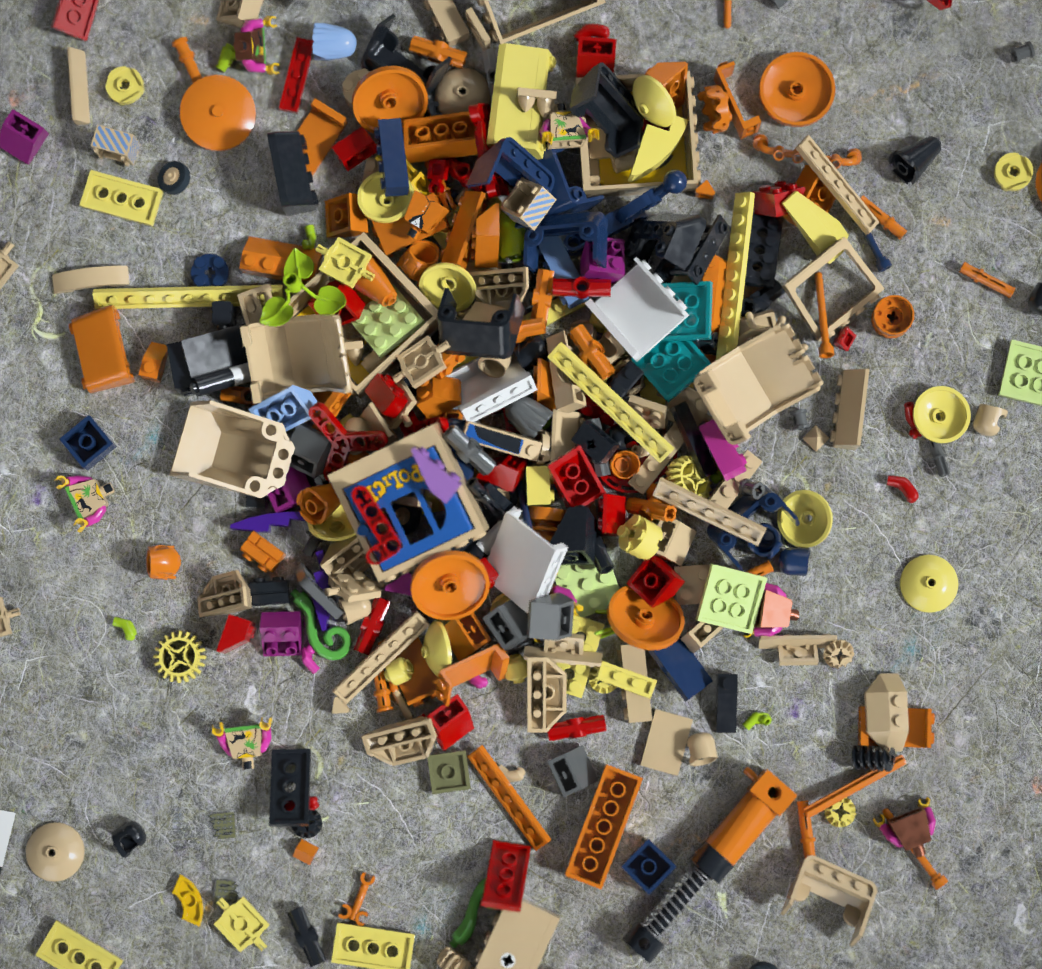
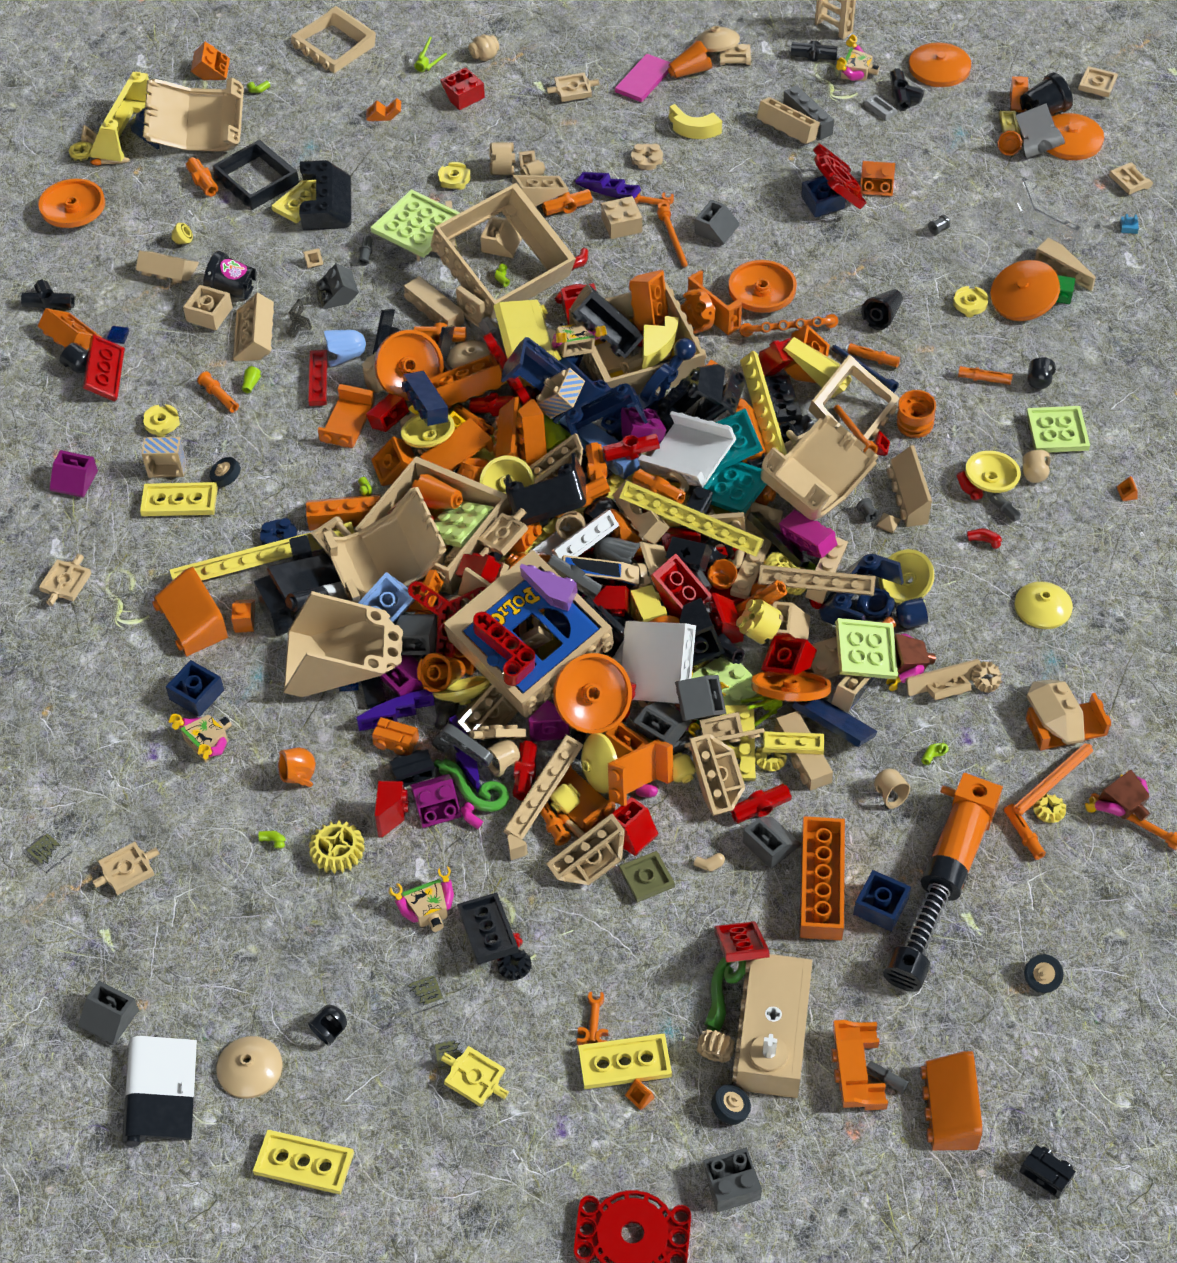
camera: 20 degrees left, 30 degrees down
tan slope [52,266,130,294] -> none
tan slope [67,47,90,125] -> none
yellow tile [172,874,204,926] -> none
orange dish [180,75,256,151] -> none
tan wedge [197,570,252,618] -> none
torso [233,16,279,75] -> none
lime plant [259,248,346,327] -> none
black windscreen [267,131,319,216] -> none
black piece [287,906,326,967] -> none
orange slope [293,839,319,865] -> none
light yellow plate [315,237,375,289] -> none
orange torso [404,190,449,240] -> none
red plate [427,160,449,193] -> none
orange tile [467,745,551,851] -> none
tan tile [517,87,557,118] -> none
light yellow dish [633,75,676,128] -> none
tan tile [640,709,693,776] -> none
black slope [716,674,738,733] -> none
dark grey bush [739,478,765,499] -> none
tan windscreen [780,855,877,947] -> none
tan tile [795,135,879,235] -> none
black piece [852,745,896,772] -> none

